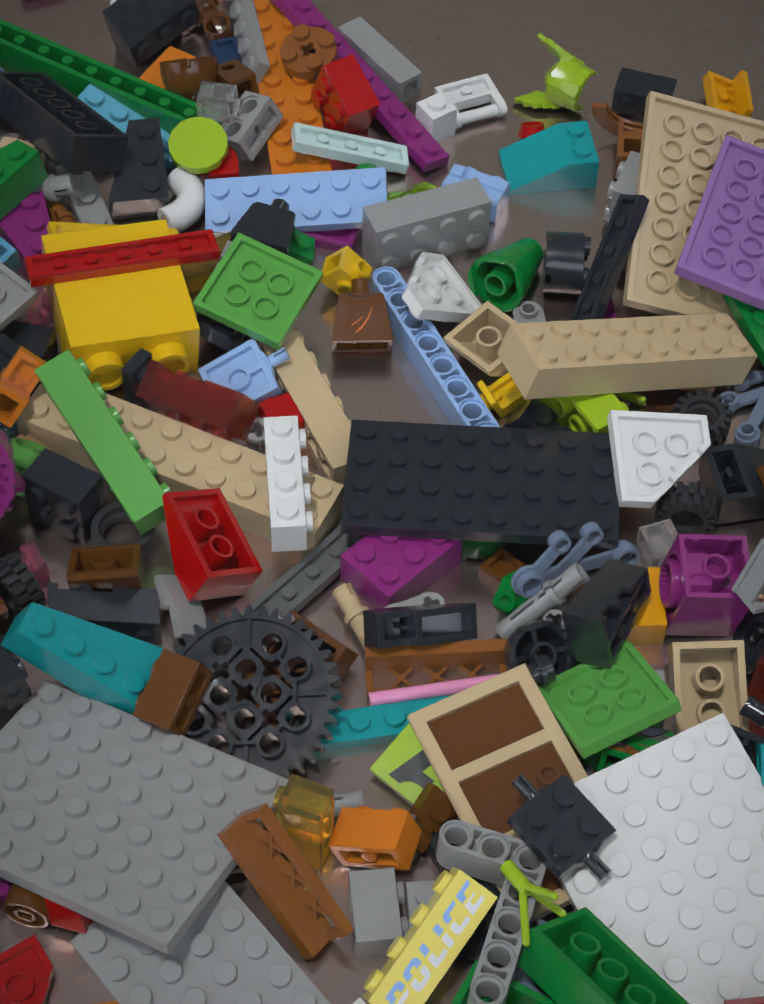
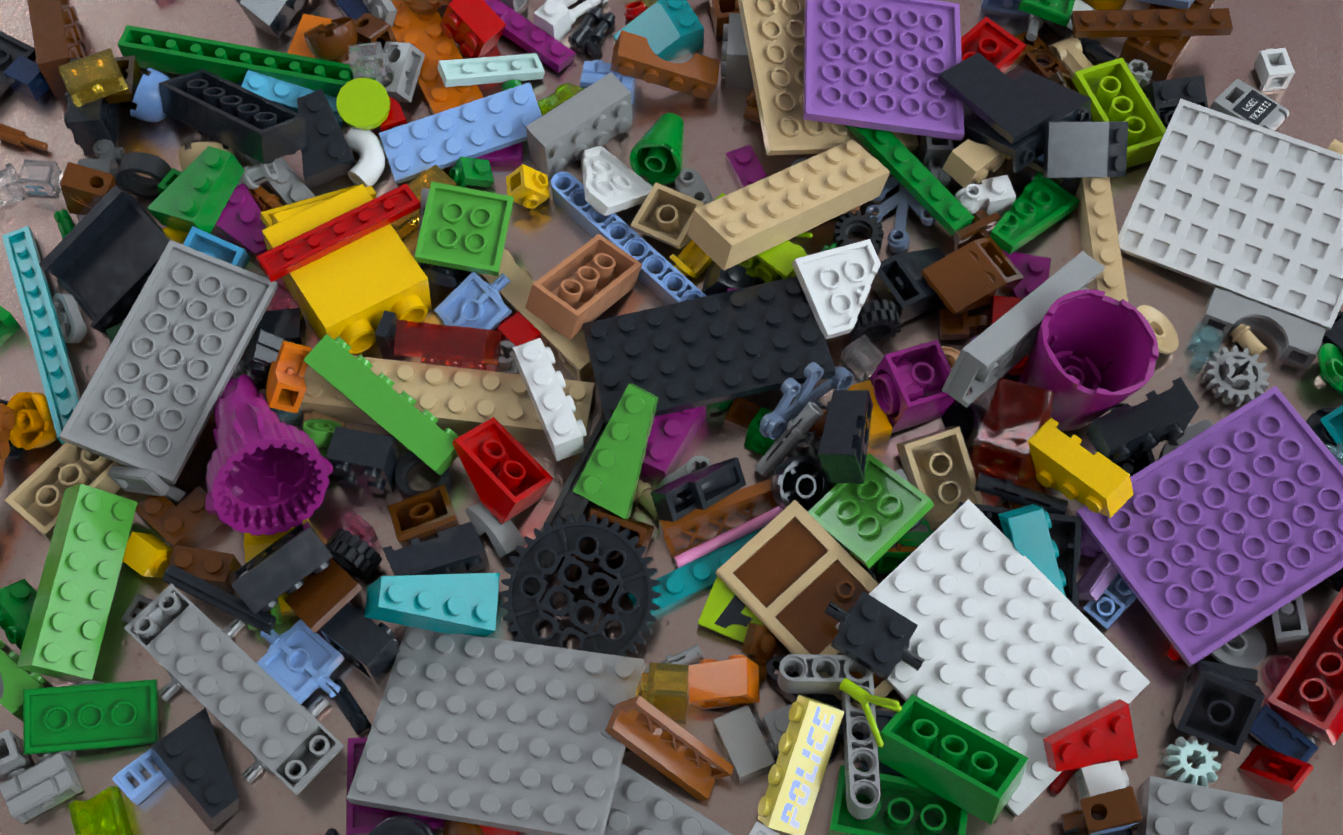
camera: 15 degrees left, 10 degrees up
reddish brown brick [133,649,214,736] -> none
black torso [230,199,296,256] -> none
reddish brown torso [332,278,393,352] -> none
black plate [526,653,556,689] -> none
black brick [543,231,591,295] -> none
black tile [570,194,650,320] -> none
none -> nougat brick [525,234,642,340]
none -> black piece [568,6,616,60]
none -> bright green wedge [573,383,659,519]
none -> dark orange arch [610,30,720,100]

